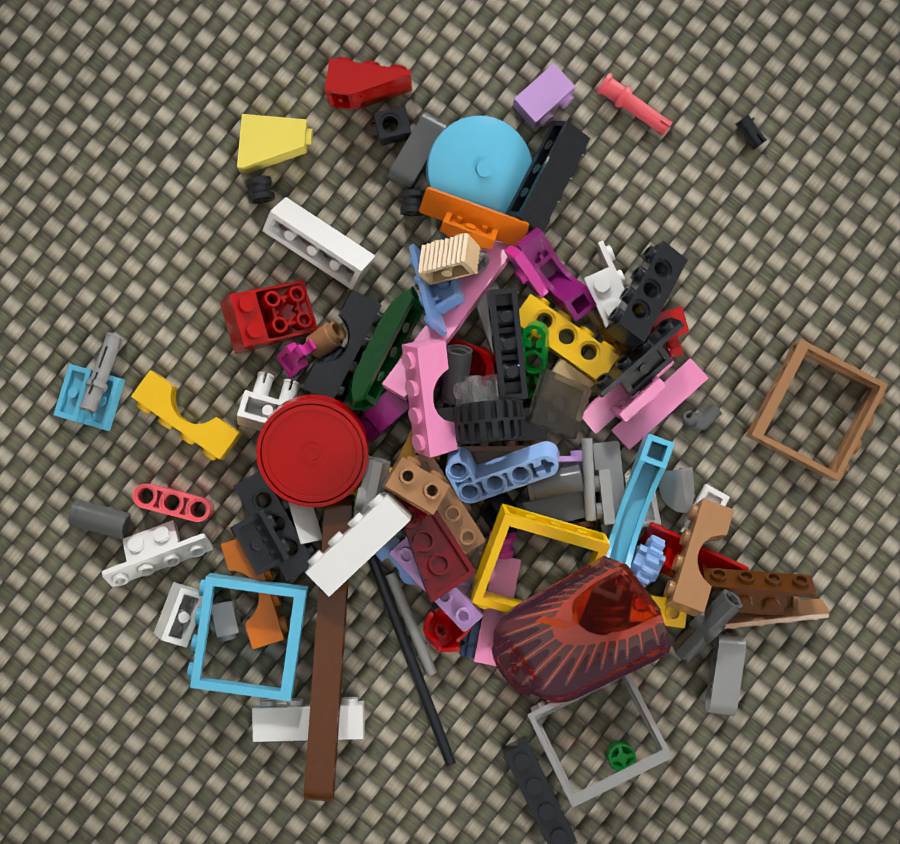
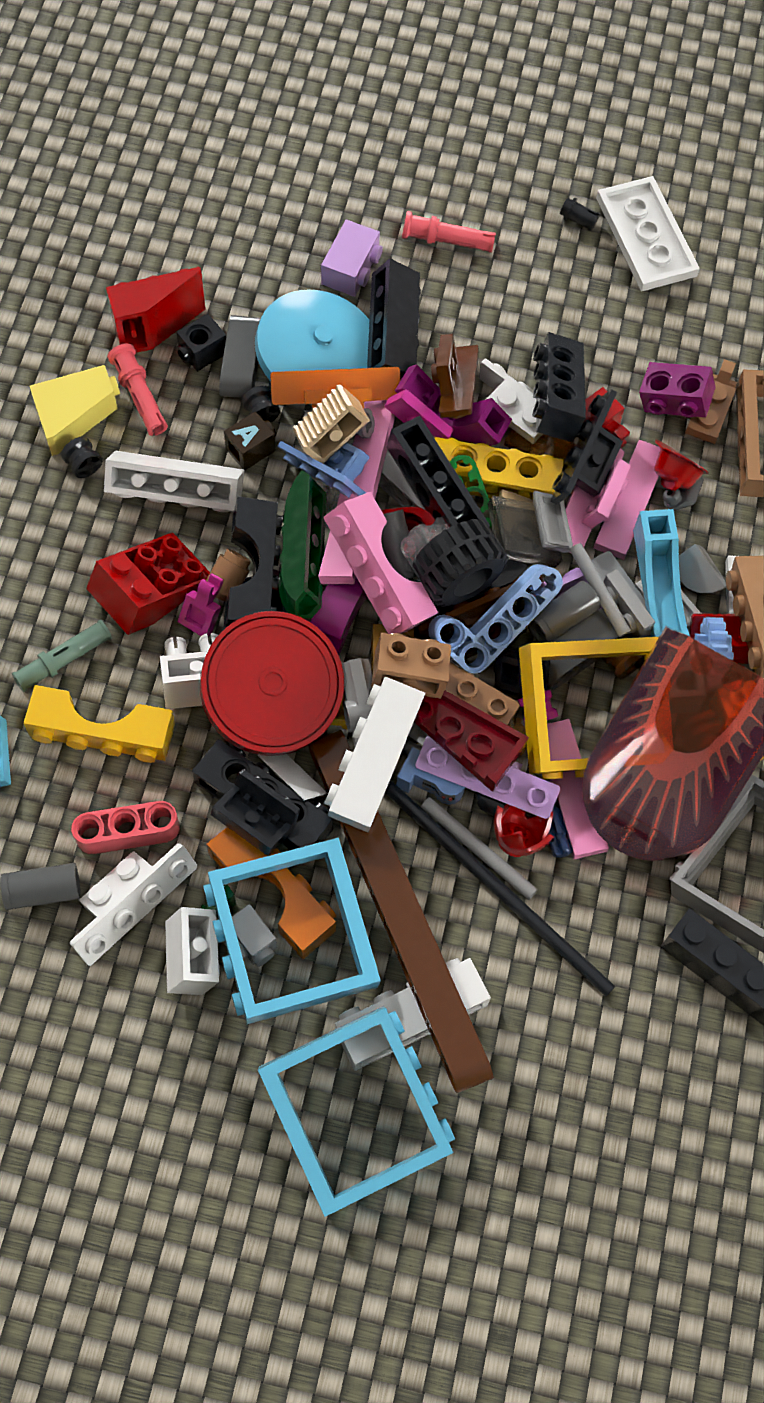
camera: 25 degrees left, 20 degrees down
none -> sand green pin [11,620,112,692]
none -> coral pin [107,343,168,436]
none -> dark brown brick [224,411,277,471]
none -> medium azure window [258,1006,455,1217]
none -> reddish brown bracket [431,334,479,419]
none -> light grey tile [533,491,573,553]
none -> white plate [596,176,700,292]
none -> magenta brick [639,362,716,418]
none -> red piece [654,440,709,491]
none -> medium nougat hinge [685,359,737,444]

